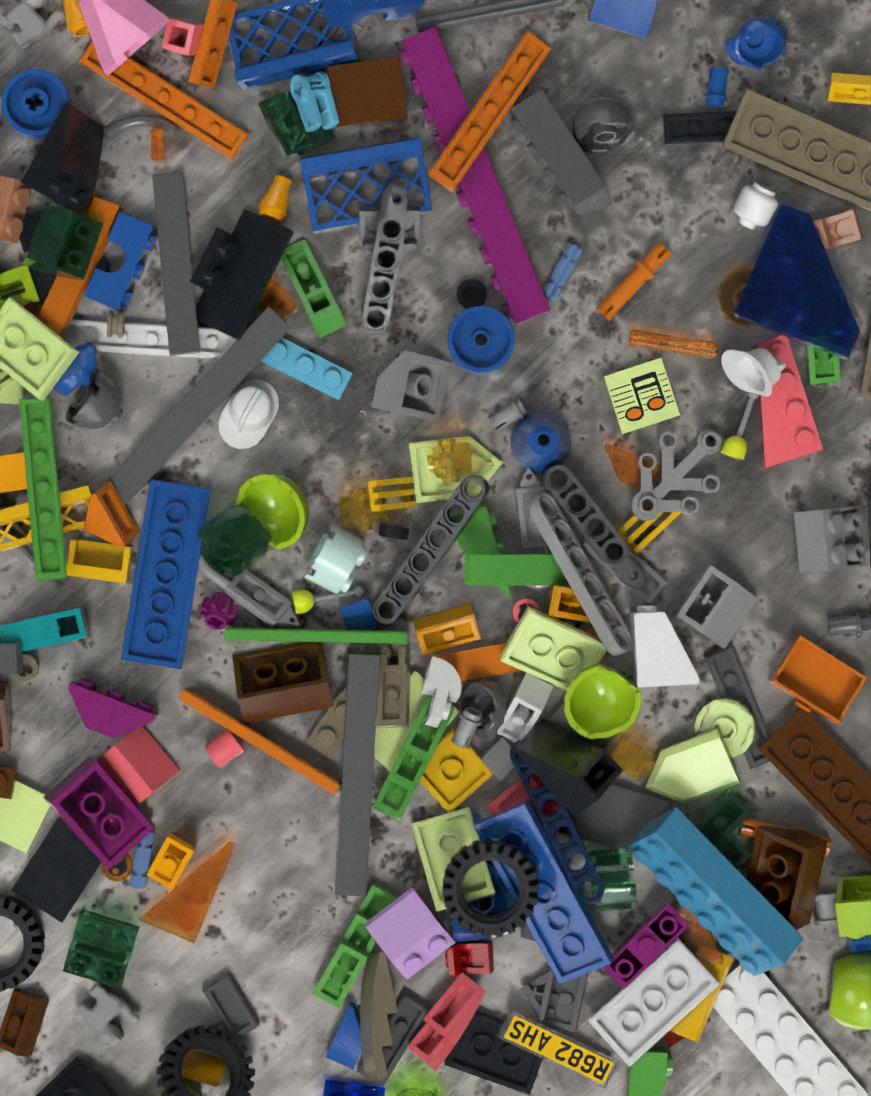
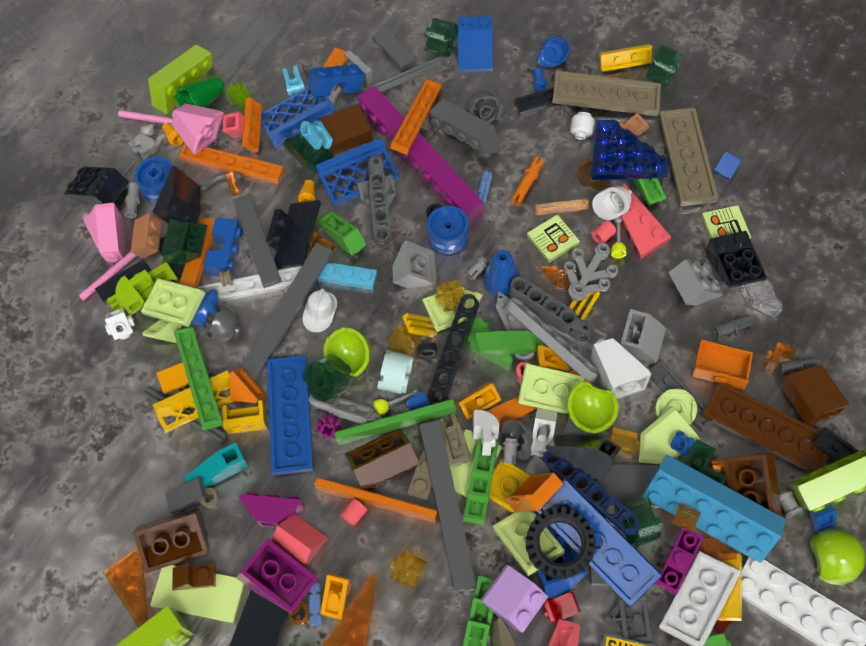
camera: 10 degrees left, 25 degrees down
none -> clear yellow brick [390,550,427,589]
none -> orange container [503,473,563,512]
none -> coral gear [591,220,616,244]
none -> blue plate [671,431,695,456]
none -> clear orange tile [673,504,701,532]

